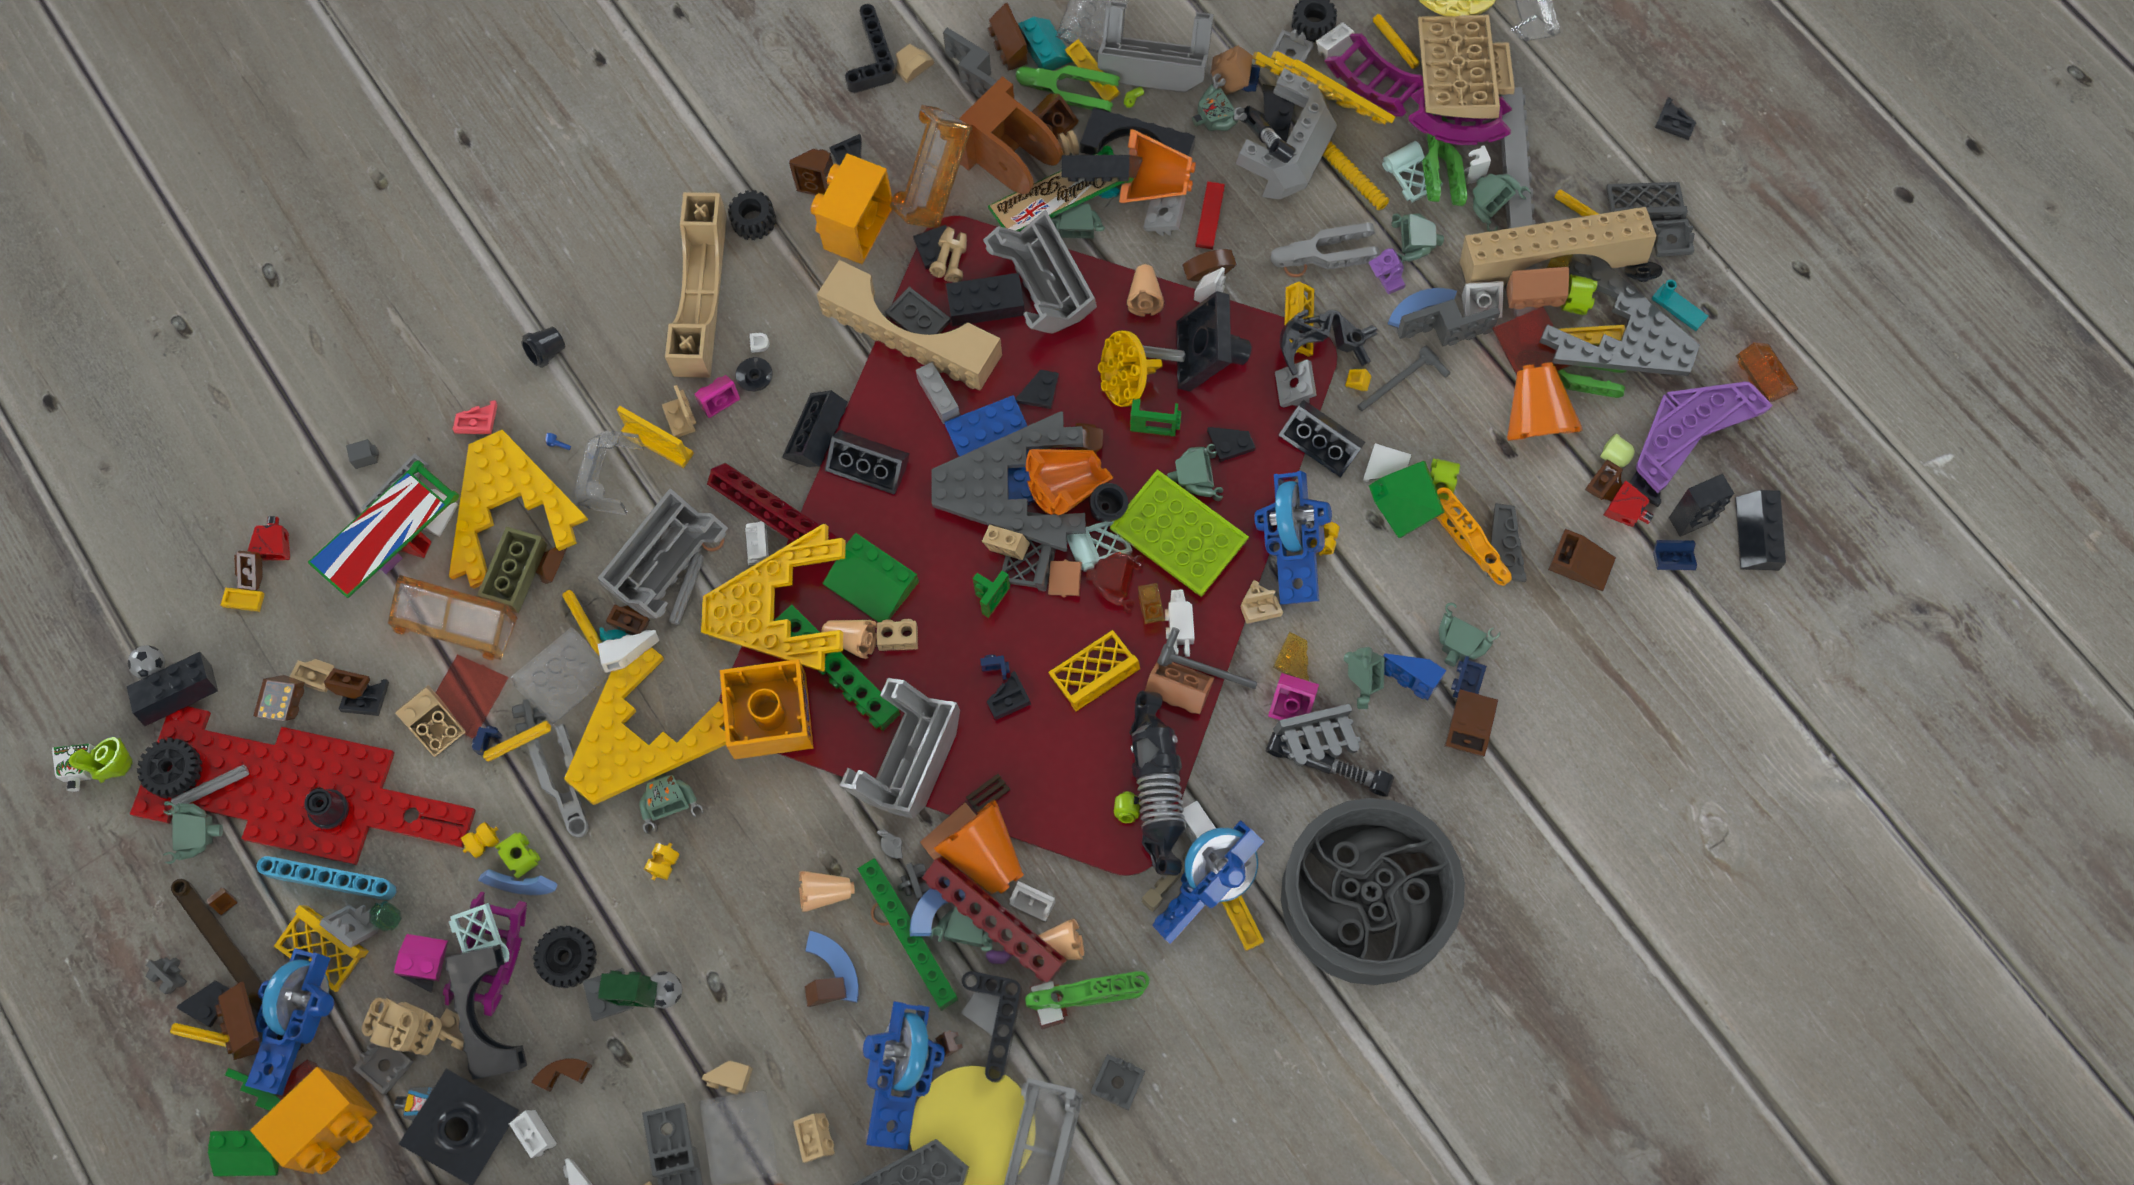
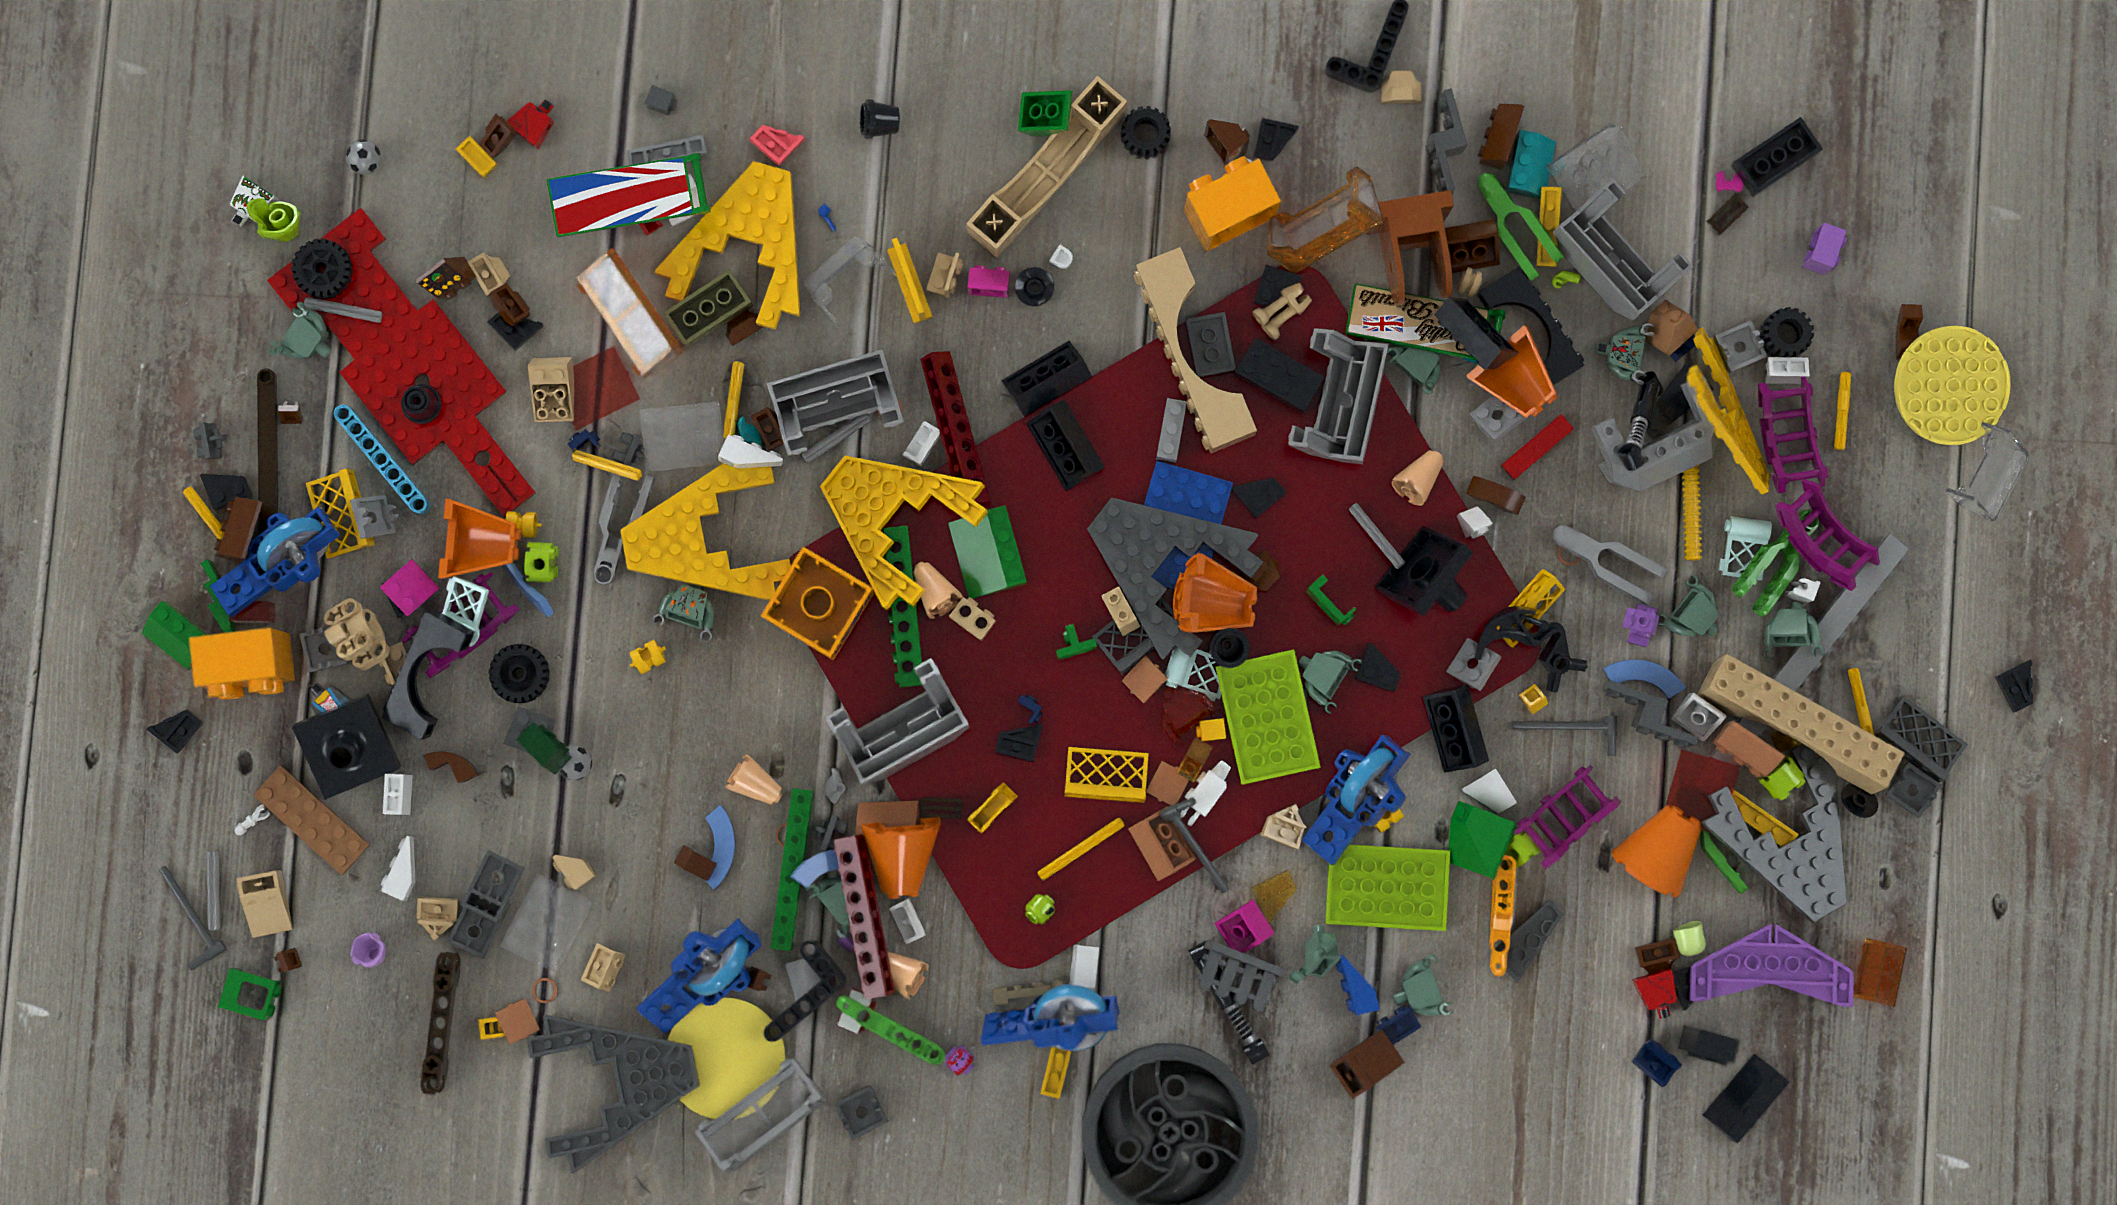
camera: 35 degrees right, 15 degrees up
black brick [127,652,218,726] -> none
clear green head [369,901,401,932] -> none
yellow bracket [1098,331,1162,407] -> none
black piece [1129,691,1187,876] -> none
tan slope [1418,15,1515,118] -> none
reddish brown slope [1548,529,1616,591] -> none
teal piece [1651,279,1709,331] -> none
none -> orange cone [438,498,522,579]
none -> medium lavender head [945,1046,974,1076]
none -> yellow piece [967,782,1018,834]
none -> green slope [1018,90,1072,136]
none -> yellow axle [1038,818,1125,880]
none -> nougat piece [1146,761,1191,805]
none -> yellow brick [1196,718,1226,742]
none -> lime plate [1325,844,1450,931]
none -> magenta fence [1514,765,1621,870]

